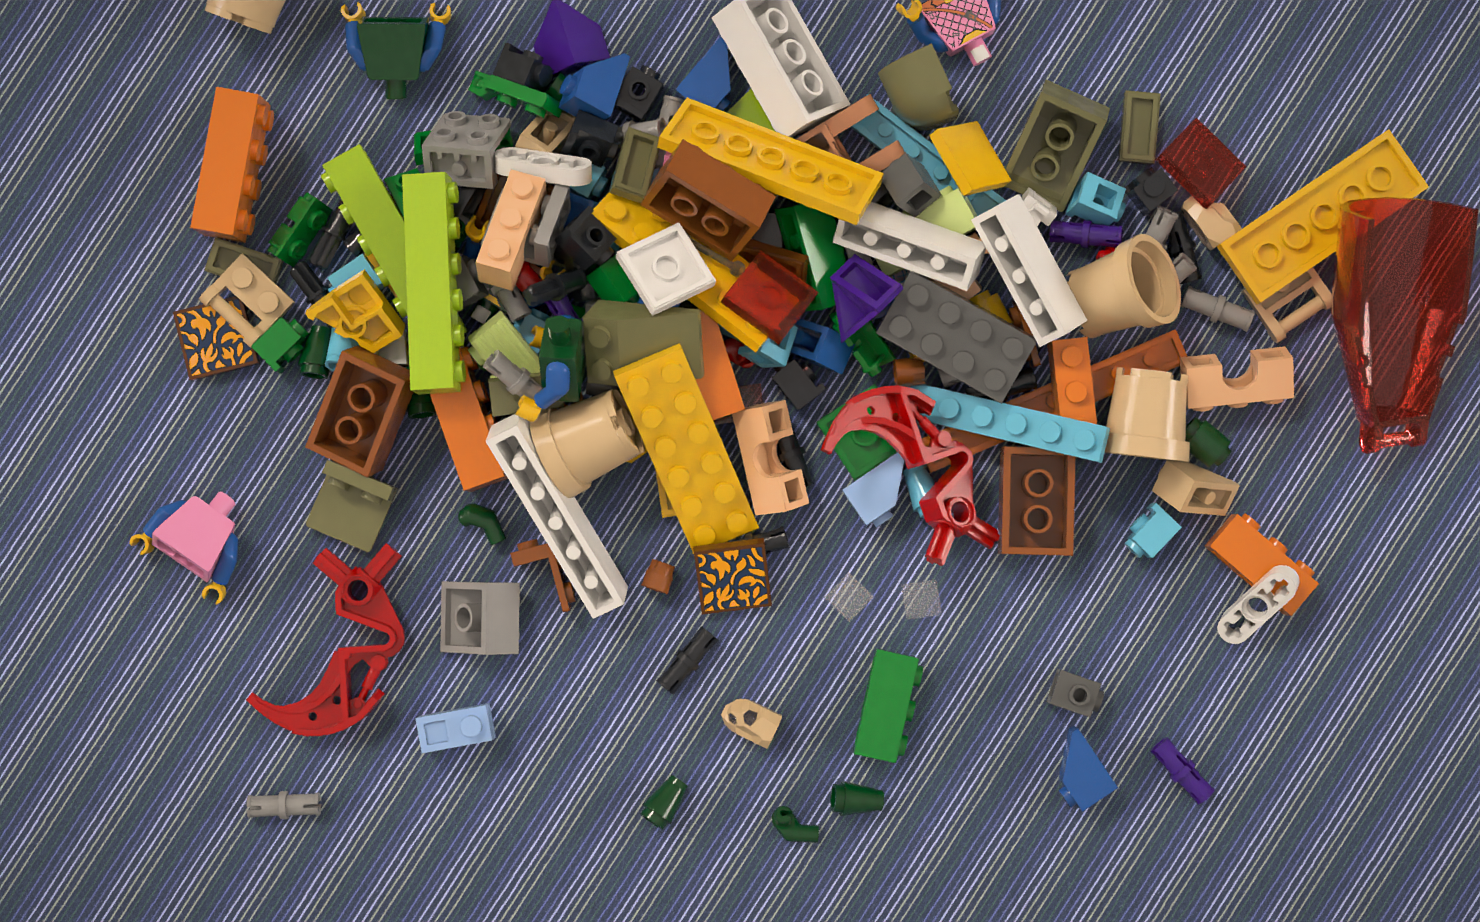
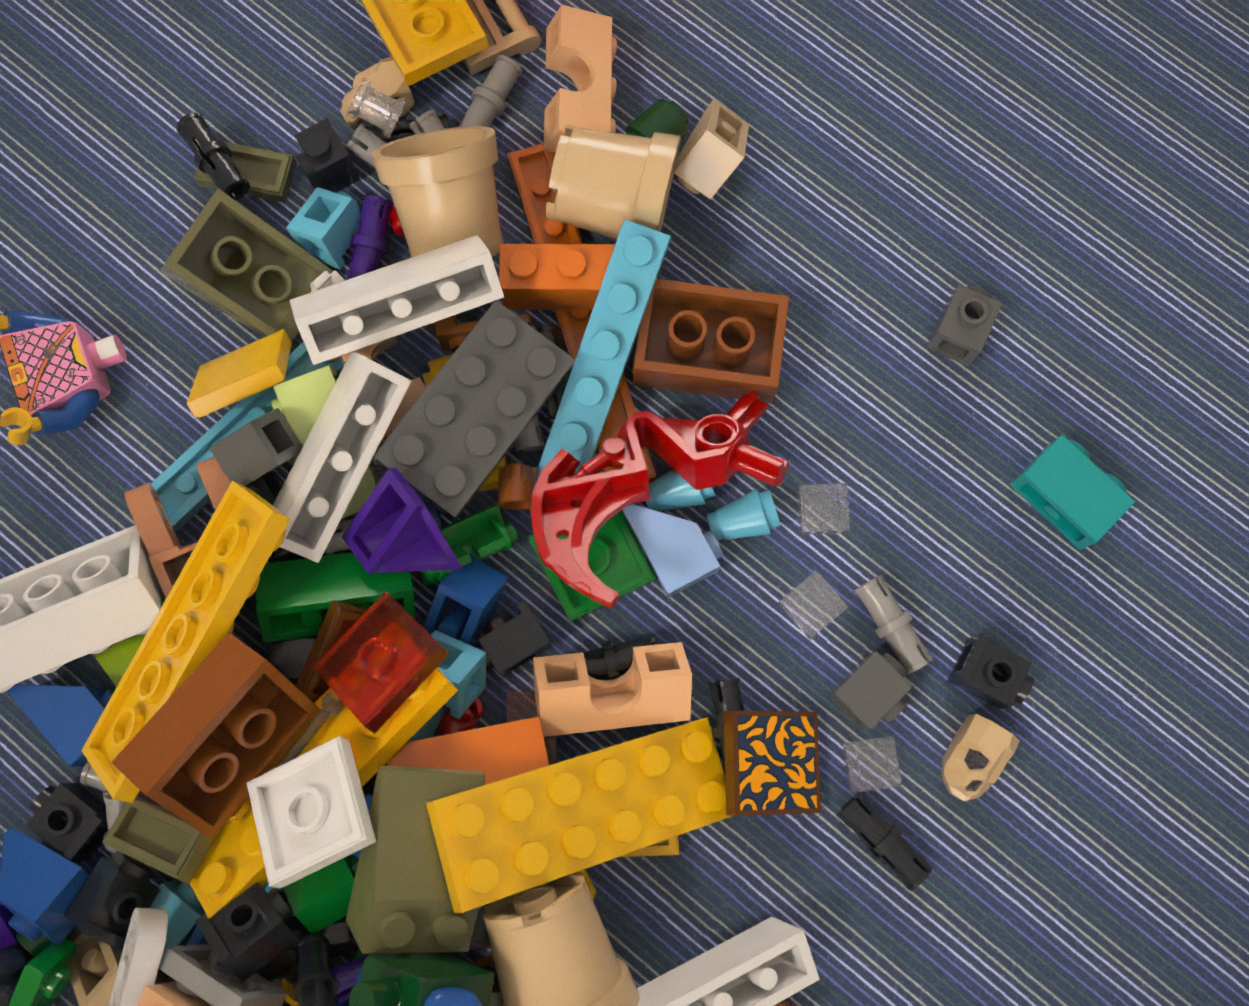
camera: 85 degrees left, 10 degrees down
dark green cone [640,775,688,830] -> none
dark orange hose [641,559,675,595] -> none
dark green arm [772,806,819,843] -> none
dark green cone [830,781,884,816] -> none
green brick [853,648,923,763] -> none
olive brick [878,43,959,131] -> none
blue slope [1059,726,1118,812] -> none
medium azure brick [1124,503,1182,558] -> none
dark purple pin [1150,737,1215,805] -> none
clear red tile [1155,118,1247,209] -> none
orange brick [1204,513,1319,616] -> none
white beam [1217,565,1300,644] -> none
none -> black pin [176,113,250,200]
none -> clear bush [346,78,407,138]
none -> medium azure cone [707,489,781,541]
none -> dark grey brick [827,651,913,731]
none -> clear tile [842,736,902,793]
none -> light grey pin [854,575,933,675]
none -> black brick [947,634,1034,709]
none -> teal brick [1009,435,1136,550]

